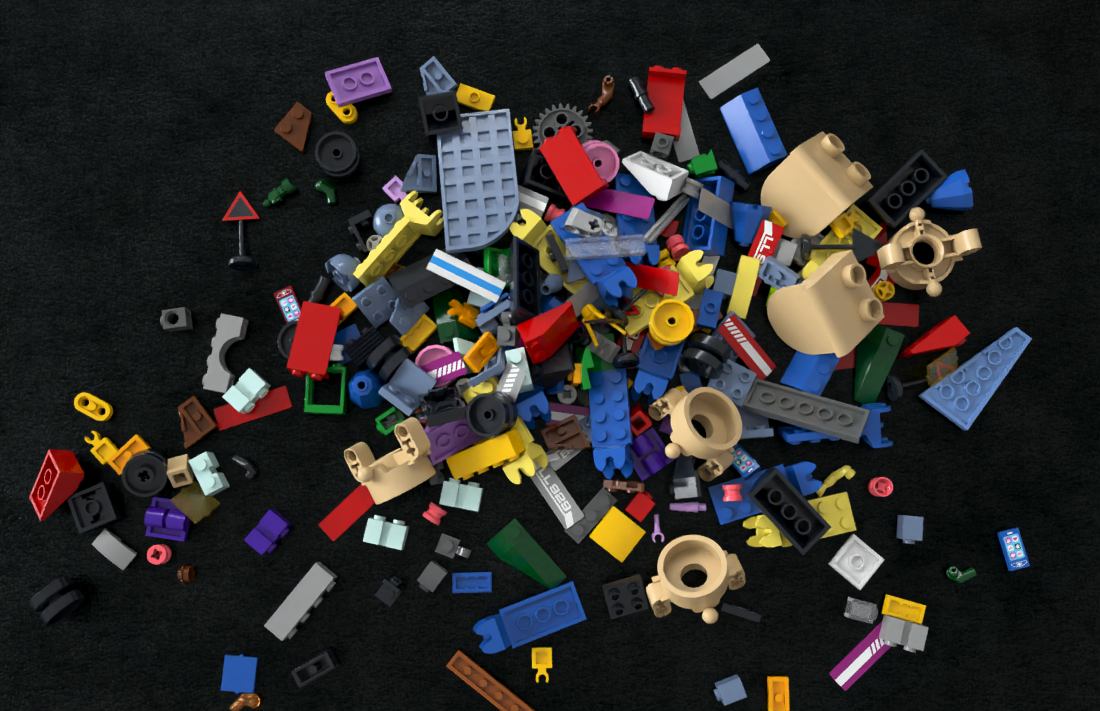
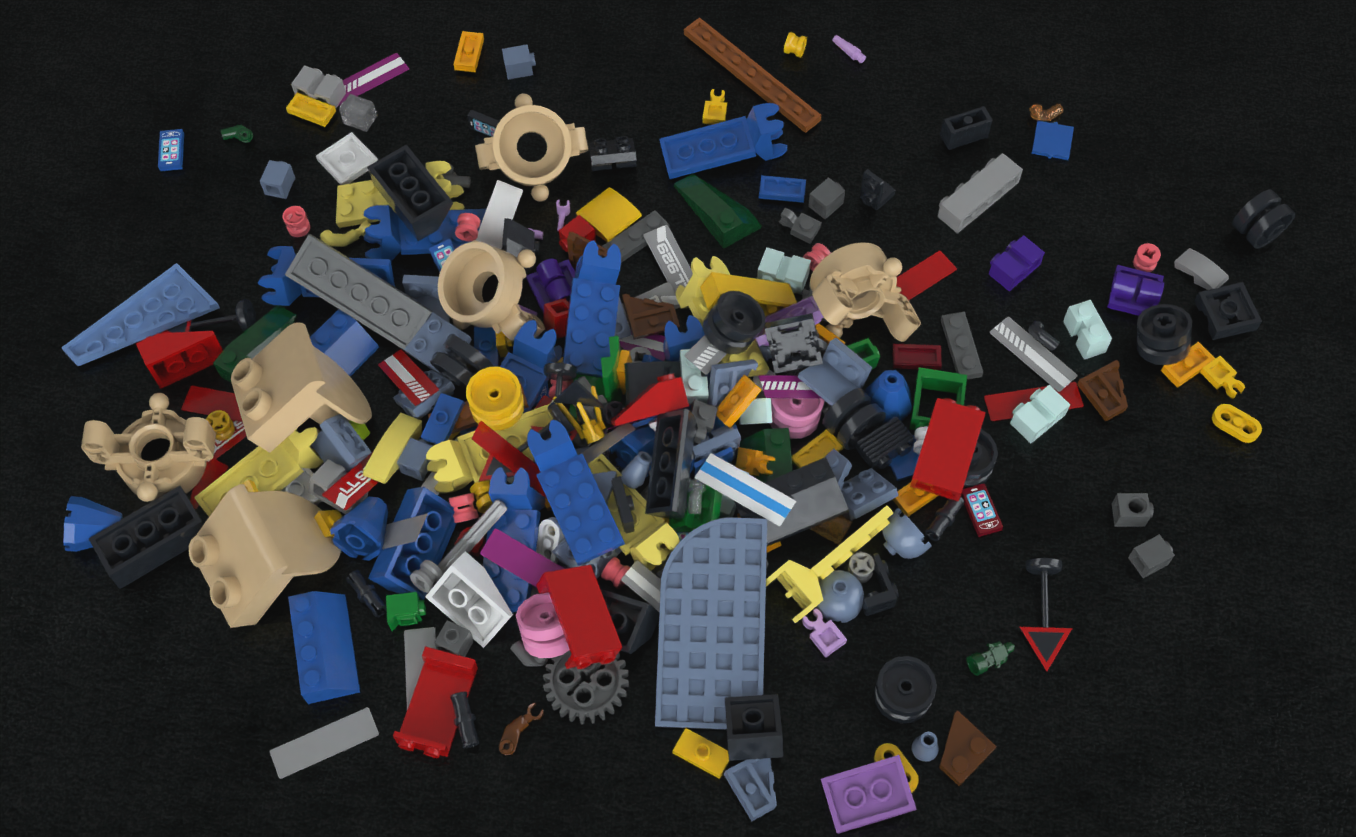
camera: 170 degrees left, 20 degrees down
red slope [29,449,84,521] -> none
tan brick [167,454,194,488] -> none
clear yellow piece [171,481,220,524] -> none
reddish brown plate [178,564,195,584] -> none
light grey arch [202,313,248,393] -> none
dark green arm [315,179,337,205] -> none
light aqua brick [363,515,409,550] -> none
sand blue wing [400,154,437,194] -> none
yellow plate [513,117,533,152] -> none
light grey piece [564,208,603,240] -> none
clear plate [565,234,646,260] -> none
black piece [800,228,884,262] -> none
clear yellow piece [926,347,958,387] -> none
none -> dark grey arm [442,164,471,188]
none -> white sticker [476,180,523,249]
none -> dark red tile [892,344,942,370]
none -> sand blue cone [912,732,939,762]
none -> dark grey plate [941,312,983,379]
none -> light grey sticker [990,317,1078,392]
none -> dark grey brick [1128,534,1175,578]

